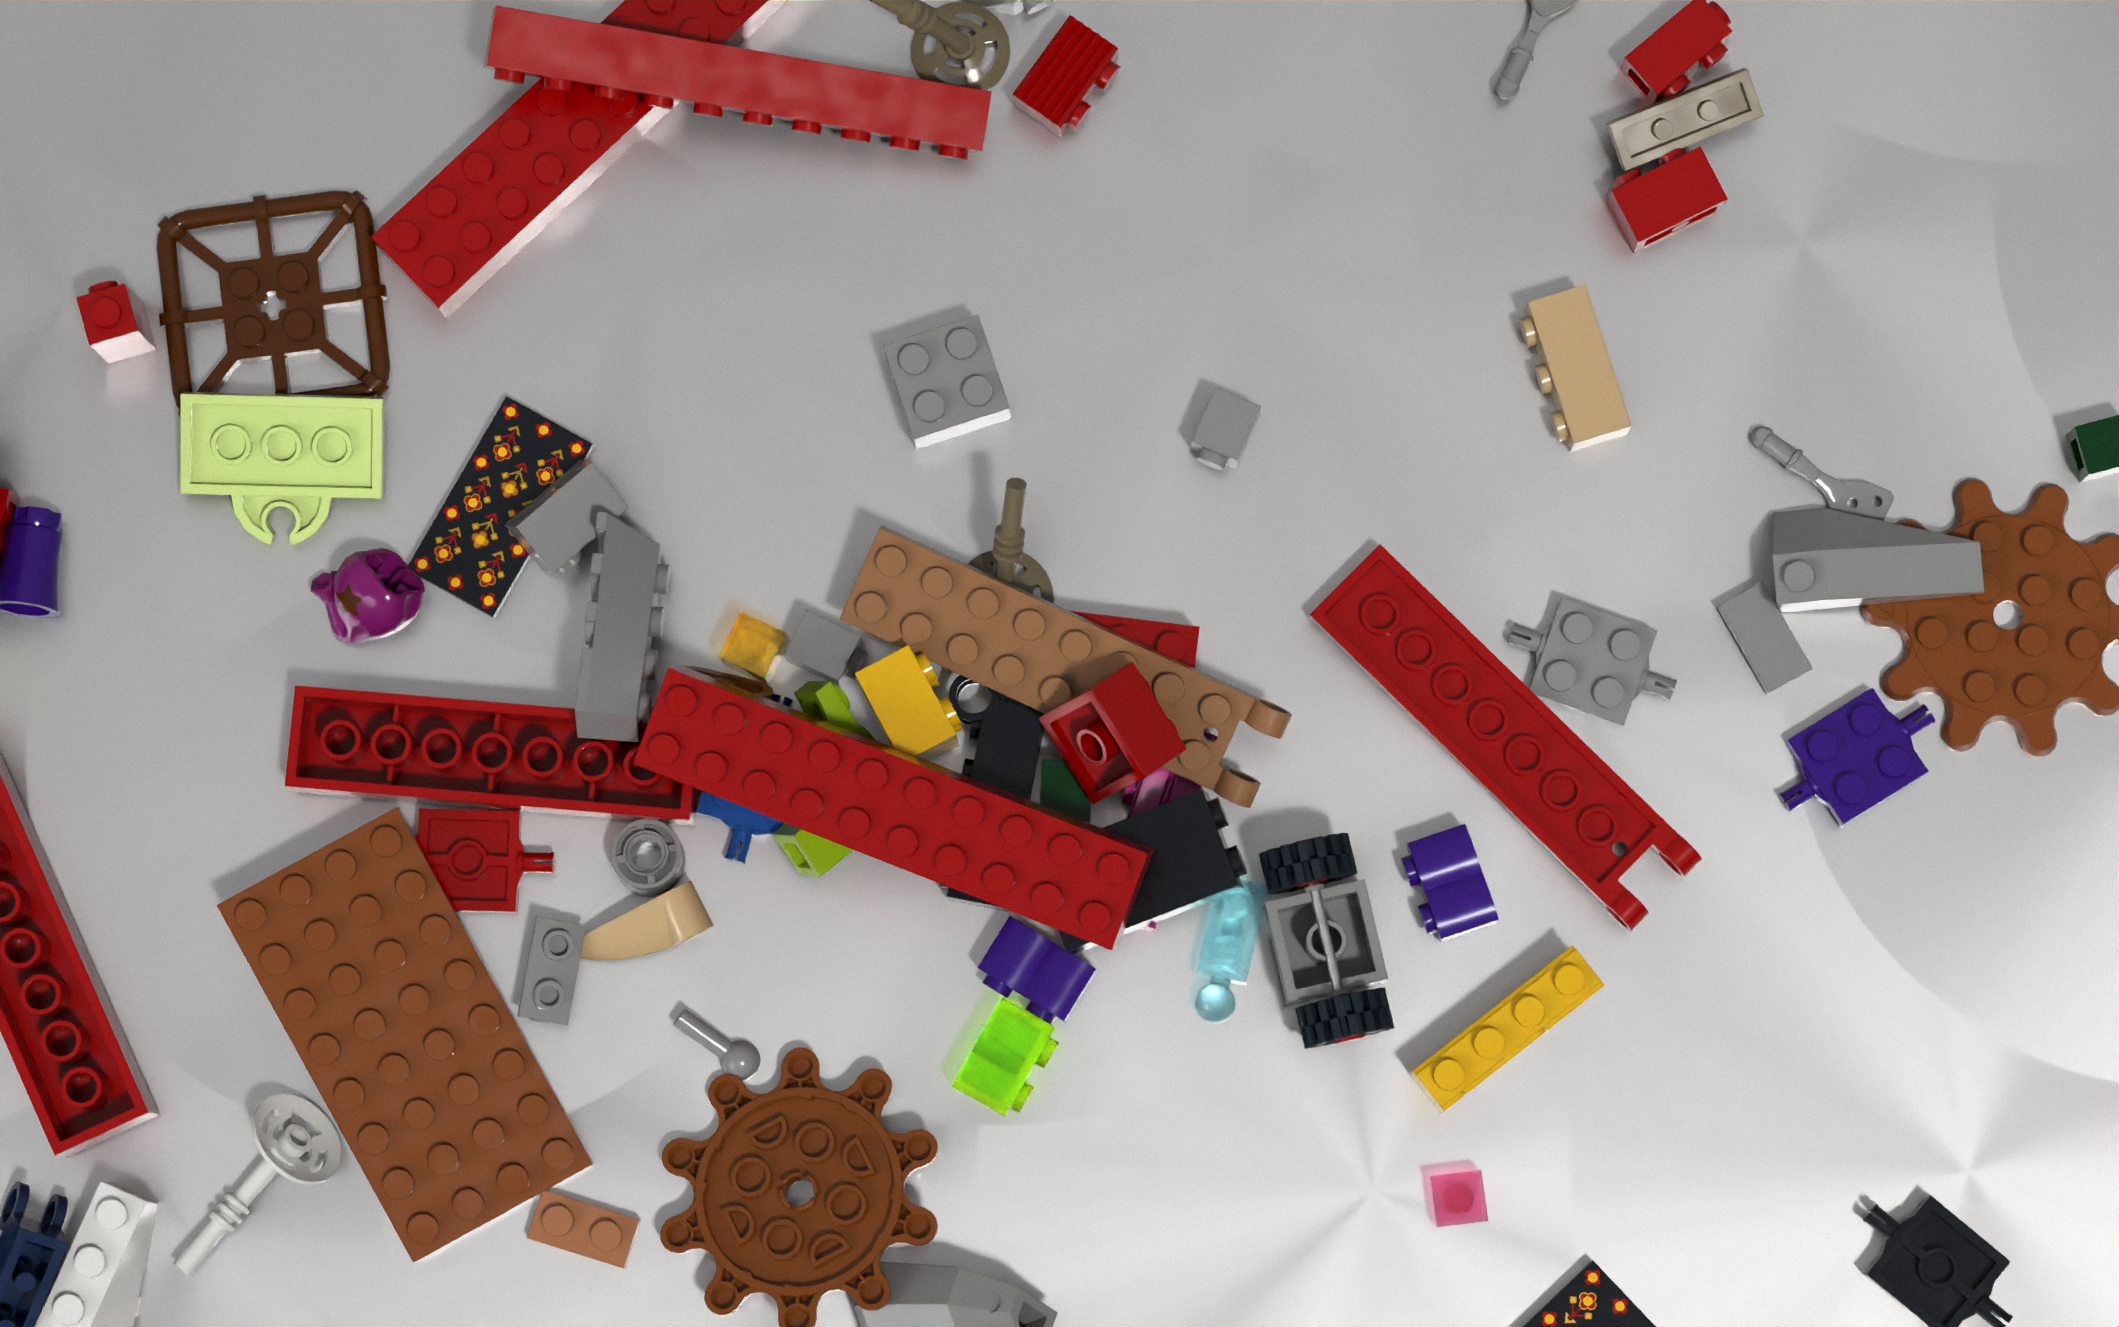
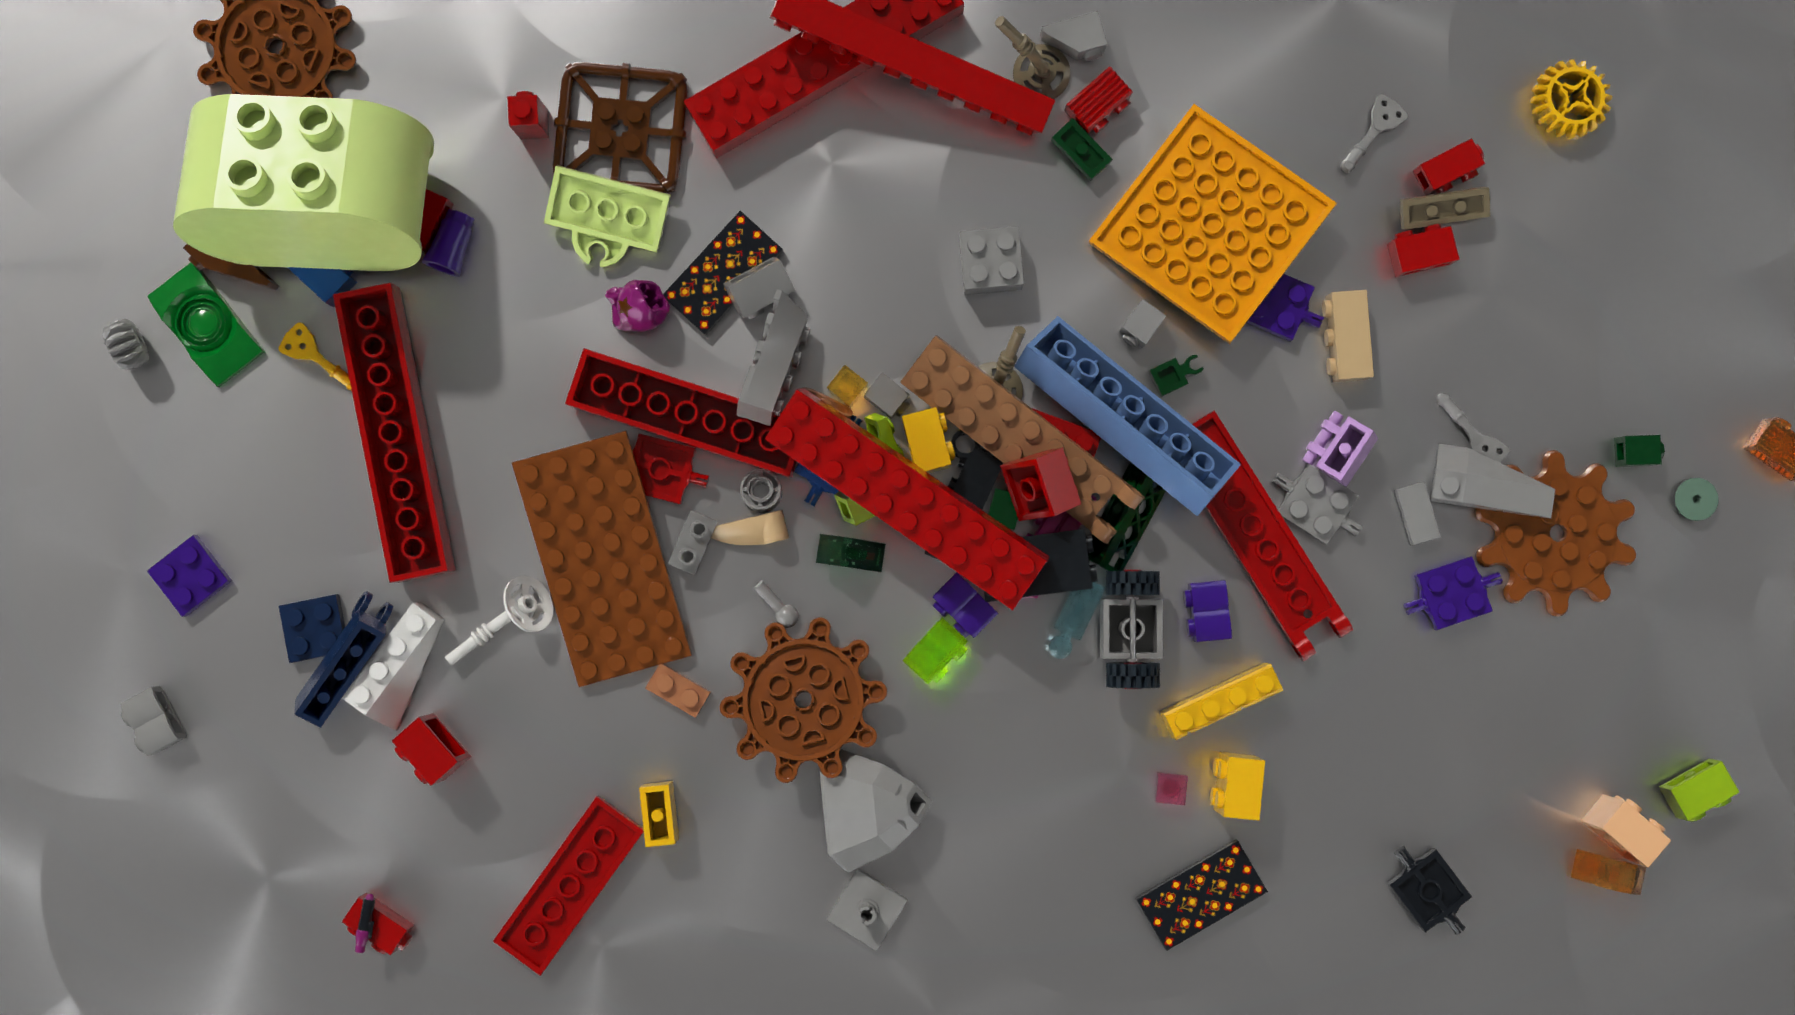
camera: 10 degrees right, 5 degrees up
none -> clear green slope [816,534,886,572]
none -> medium blue brick [1014,316,1241,516]
none -> dark green plate [1051,118,1113,181]
none -> dark green fence [1088,462,1166,571]
none -> light orange plate [1089,104,1337,344]
none -> dark green plate [1148,355,1204,397]
none -> yellow brick [1210,752,1265,821]
none -> dark purple plate [1247,274,1324,342]
none -> lavender brick [1302,411,1378,487]

